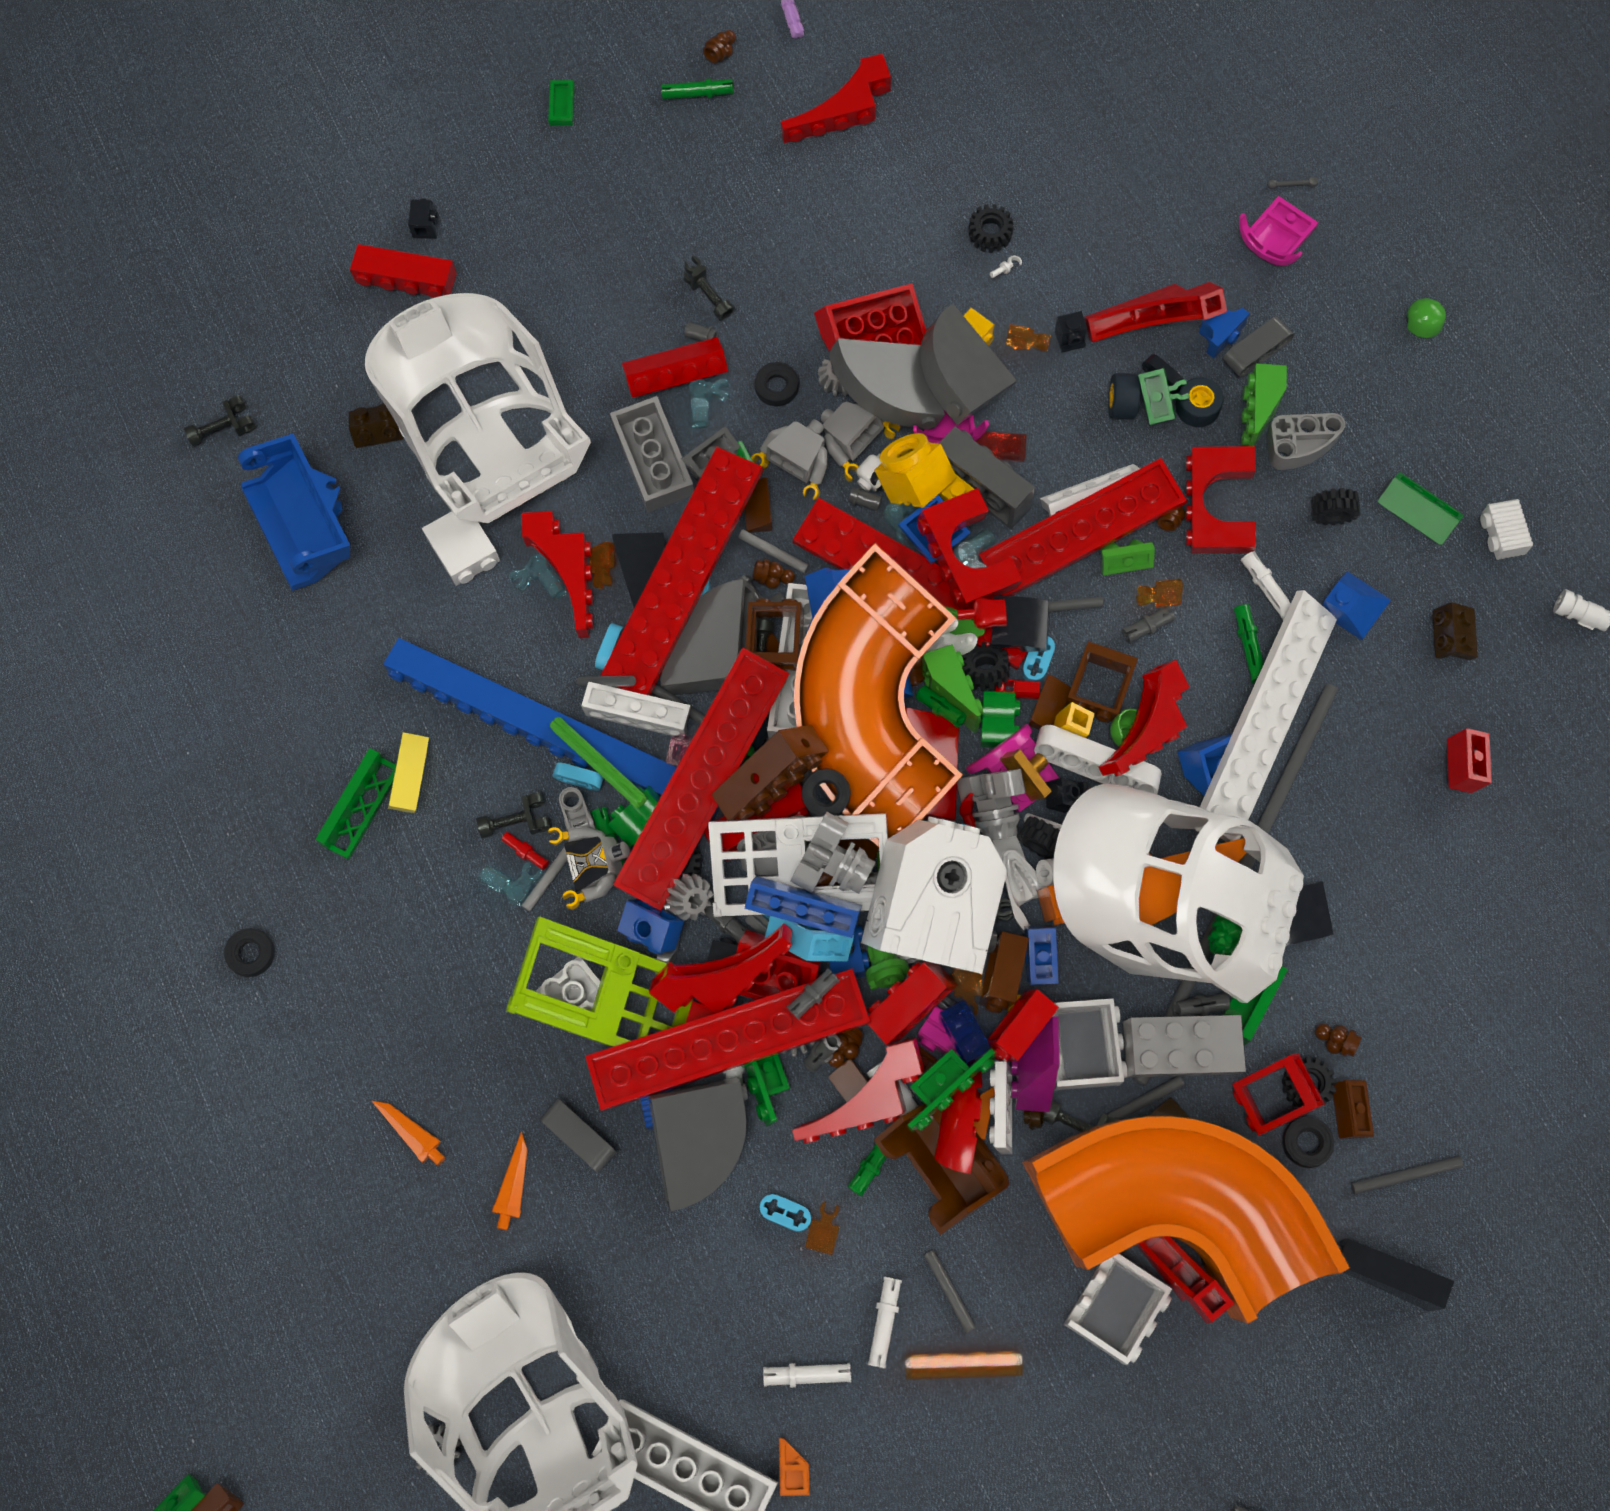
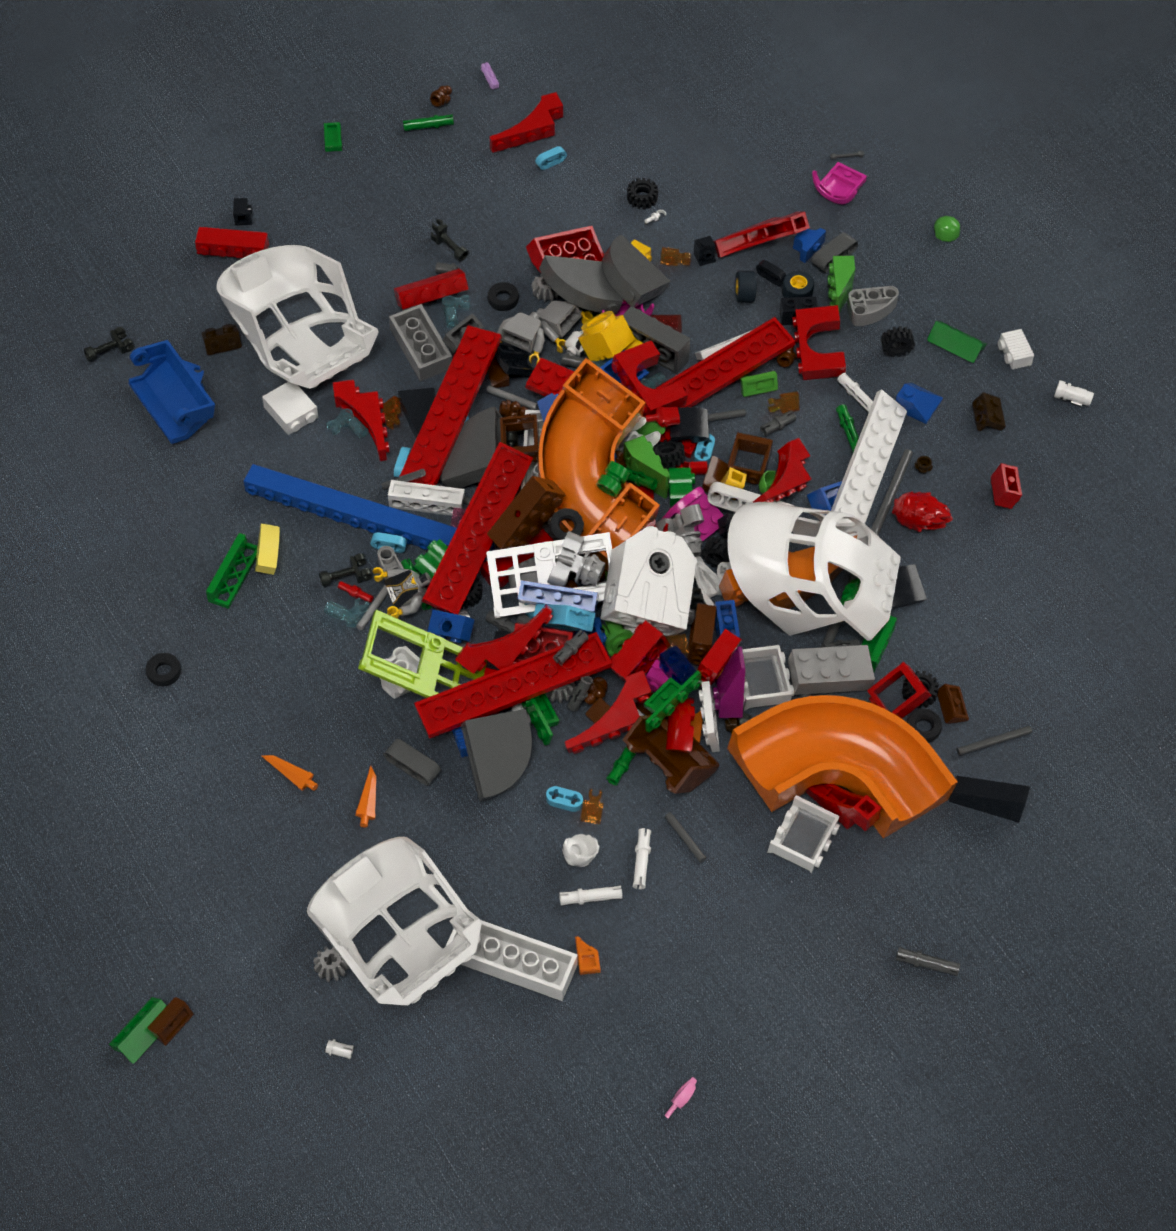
camera: 10 degrees left, 15 degrees down
bright green axle [550,717,647,808] -> none
light grey gear [666,874,714,920] -> none
clear orange brick [905,1351,1023,1380] -> none
pearl gold tile [1000,749,1052,801] -> none
green brick [1138,368,1190,425] -> none
reddish brown piece [1314,1024,1362,1057] -> none
none -> black slope [495,343,534,376]
none -> medium azure beam [535,146,567,170]
none -> white hair [562,834,599,867]
none -> green wheel [596,461,631,497]
none -> black brick [779,297,817,325]
none -> red head [892,491,953,532]
none -> dark brown plate [915,456,933,473]

